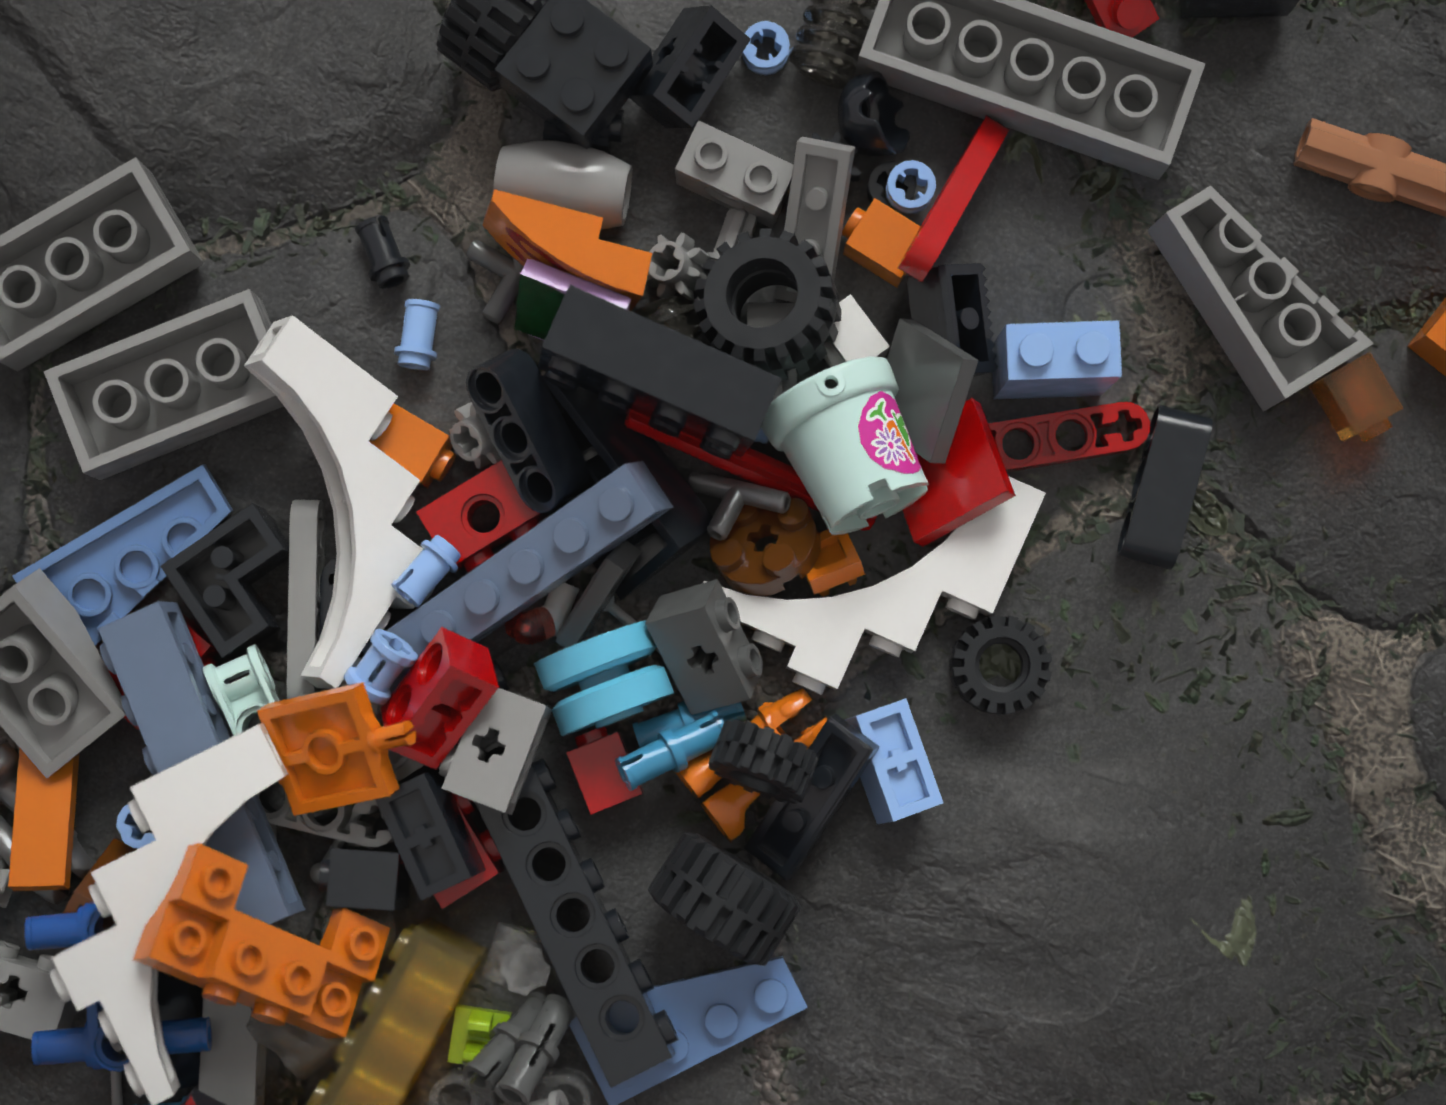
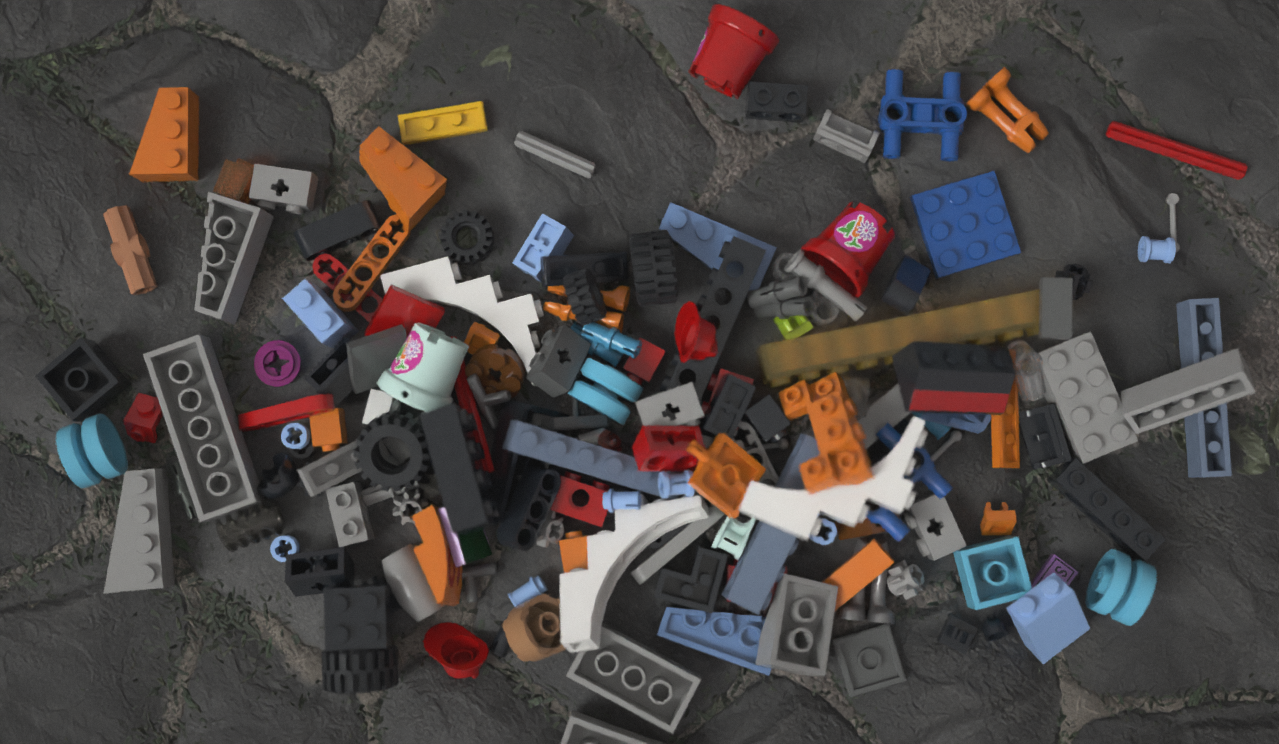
camera: 130 degrees left, 0 degrees up
clear piece [481,922,551,996] -> none
none -> light grey brick [249,164,319,215]
none -> magenta gear [254,340,302,387]
none -> orange beam [333,214,411,312]
none -> orange wedge [359,126,447,233]
none -> yellow tile [398,101,488,145]
none -> red piece [423,622,489,679]
none -> medium nougat brick [503,594,566,662]
none -> light grey axle [515,131,596,178]
none -> red piece [675,301,718,363]

